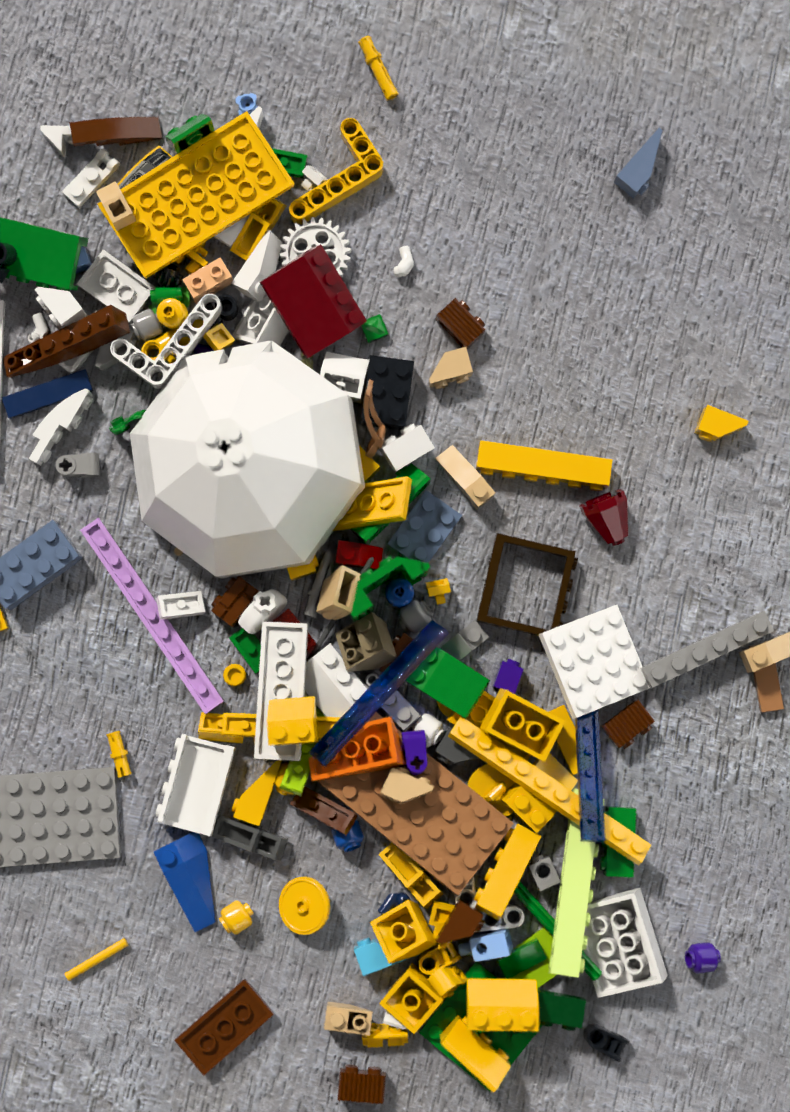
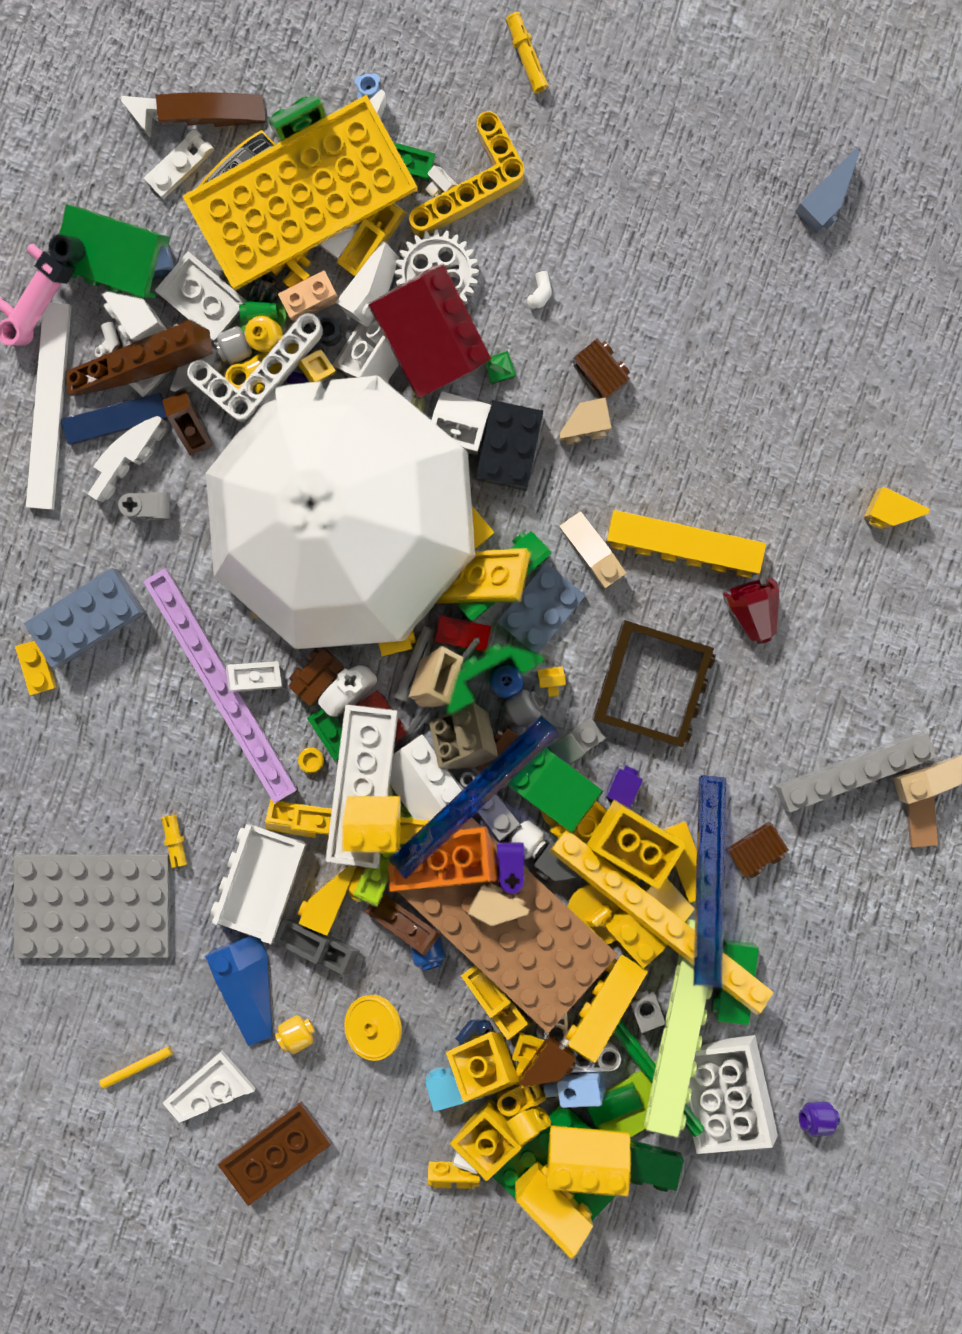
camera: 15 degrees right, 5 degrees up
tan slope [96,181,136,231] -> none
green plate [109,410,146,435] -> none
tan slope [324,1002,373,1035] -> none
reddish brown brick [338,1065,386,1104] -> none
medium nougat piece [364,379,386,459] -> none
white slope [379,423,435,471] -> none
white plate [539,605,650,719] -> none
black piece [583,1023,630,1062] -> none
none -> reddish brown slope [162,390,213,456]
none -> white wing [163,1050,256,1123]

